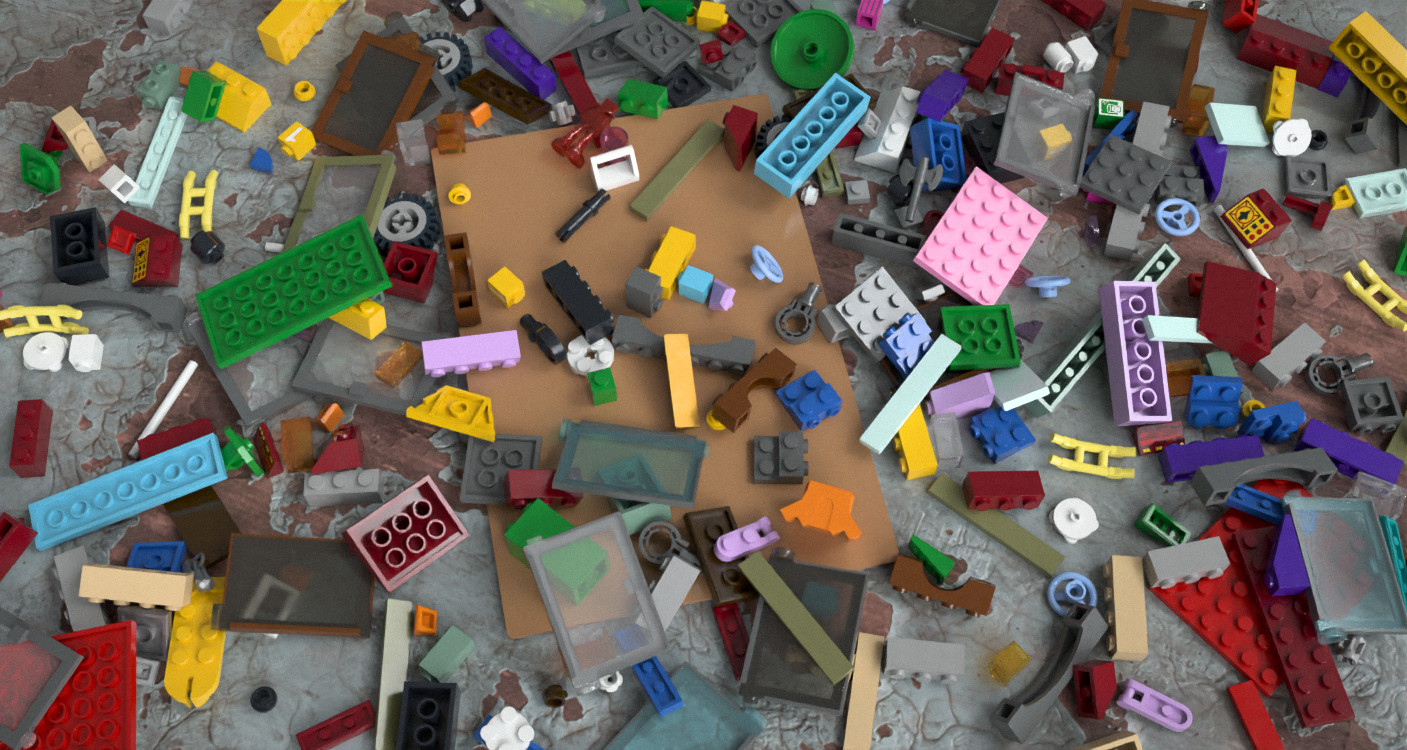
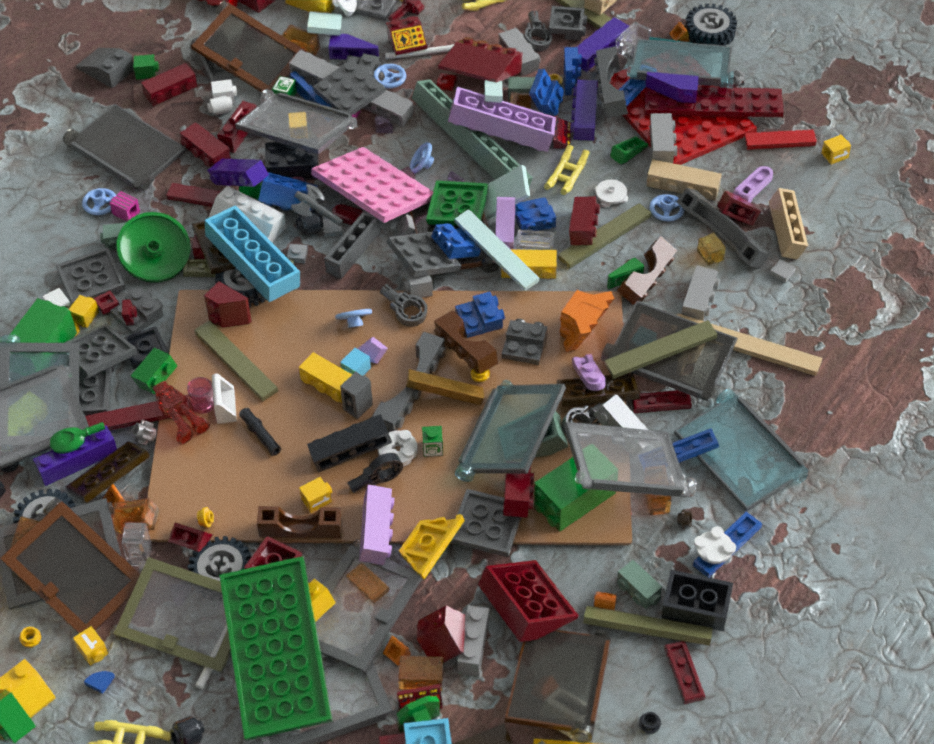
camera: 75 degrees left, 10 degrees down
none -> green piece [50,422,105,454]
none -> dark red tile [166,183,221,207]
none -> dark red slope [168,522,213,552]

